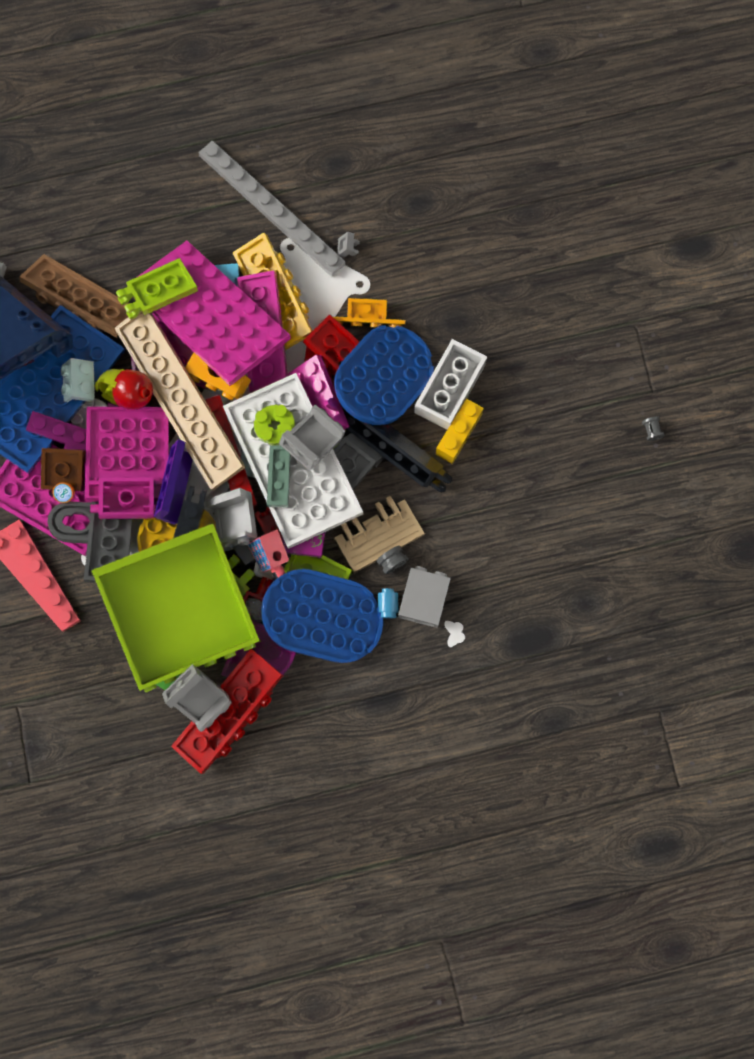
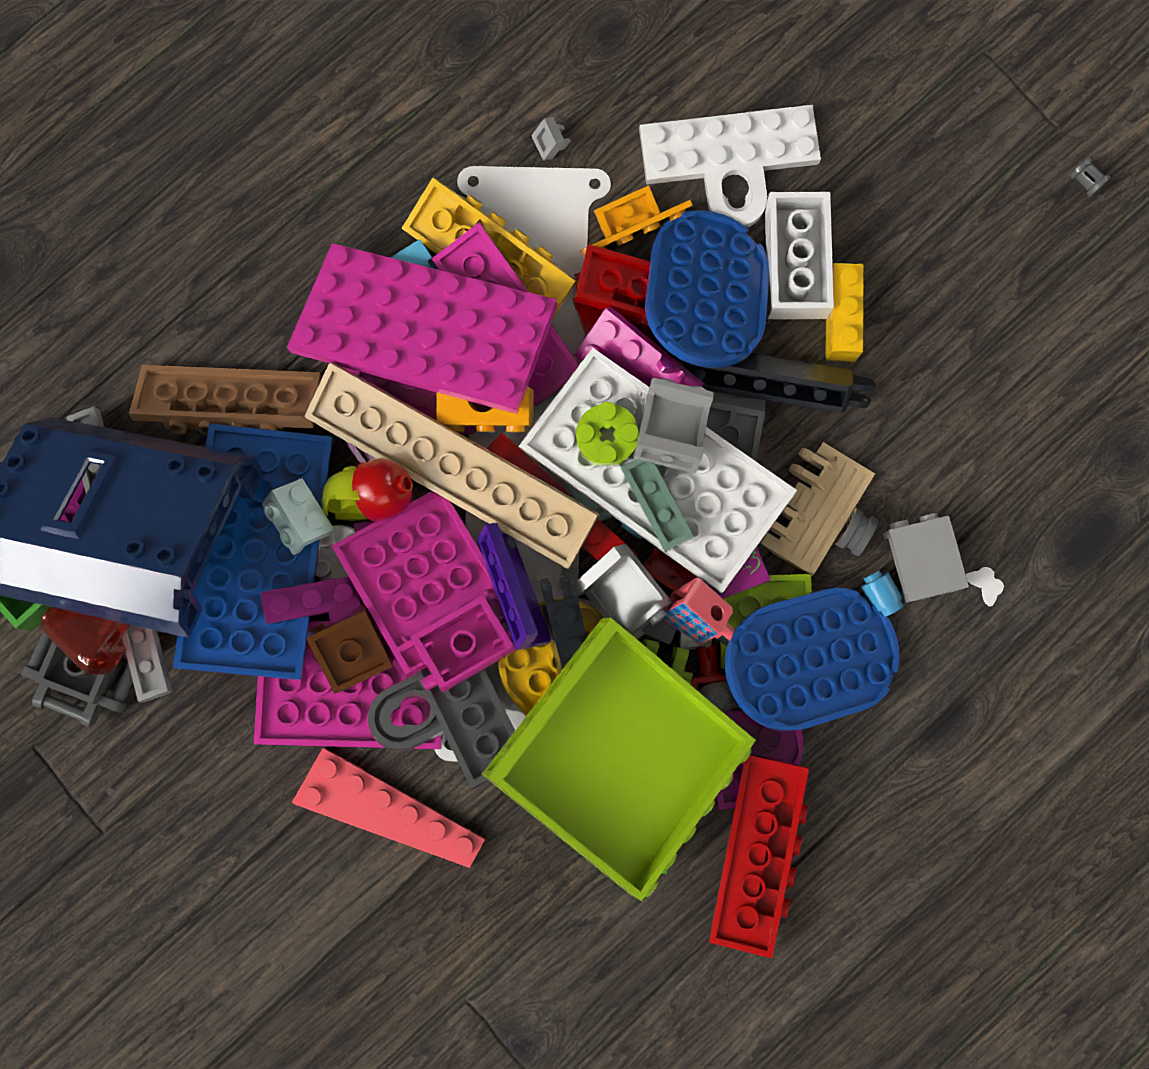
camera: 25 degrees left, 5 degrees up
tile [53,482,75,503] -> none
lime tile [116,258,198,320] -> none
light grey panel [162,664,231,732] -> none
light grey plate [199,141,345,277] -> none
none -> white plate [639,105,821,228]

